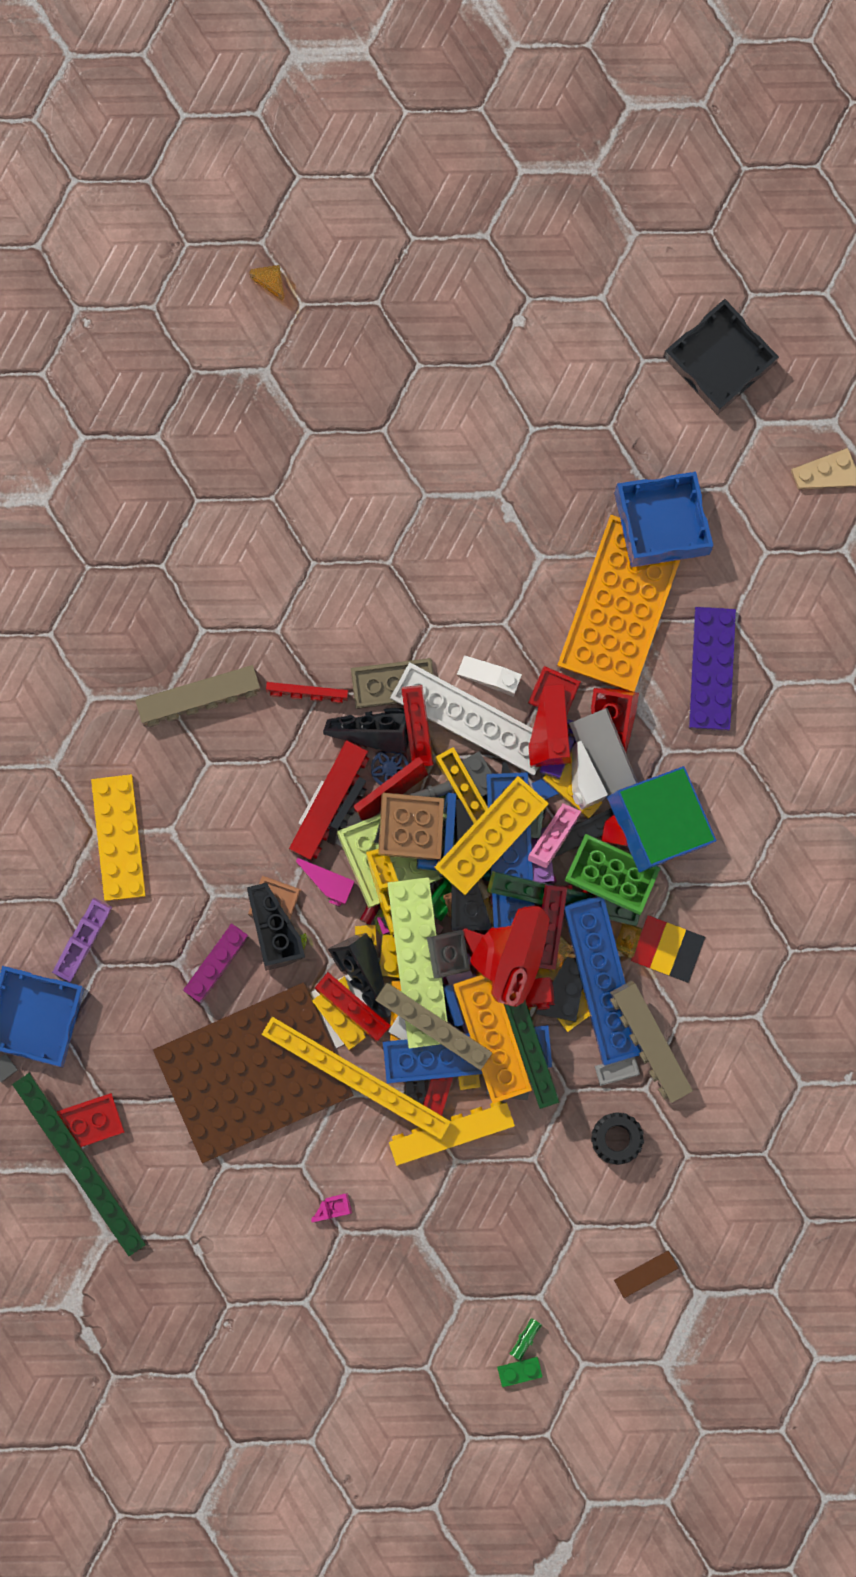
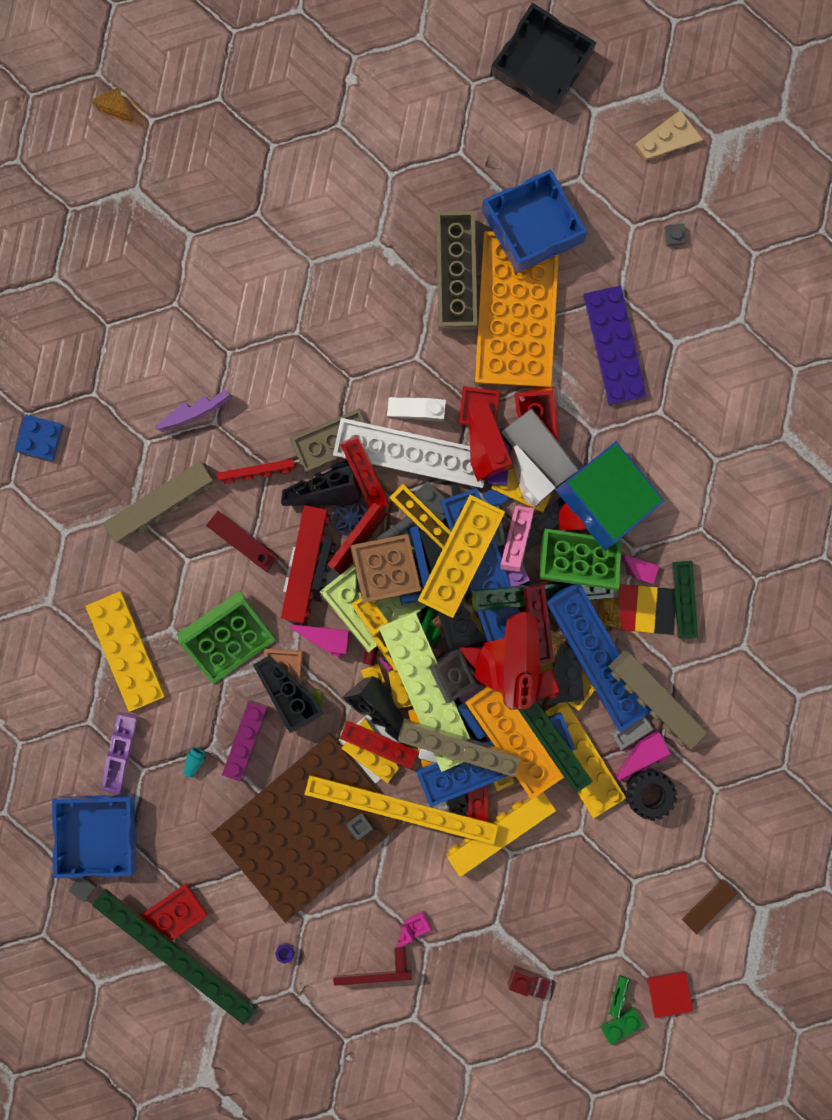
camera: 10 degrees left, 5 degrees up
none -> blue plate [15,414,64,461]
none -> medium lavender slope [155,389,232,432]
none -> bright green slope [177,590,276,684]
none -> teal cone [183,747,206,778]
none -> dark red piece [206,511,279,572]
none -> dark purple tile [275,943,295,964]
none -> dark red piece [333,947,412,986]
none -> dark grey plate [346,812,373,840]
none -> dark tan brick [436,211,477,331]
none -> dark red arch [507,965,551,999]
none -> yellow plate [545,702,626,819]
none -> dark pink slope [615,731,670,781]
none -> dark pink slope [622,554,659,584]
none -> red tile [647,971,693,1018]
none -> dark grey plate [664,223,687,246]
none -> dark green plate [672,561,698,639]

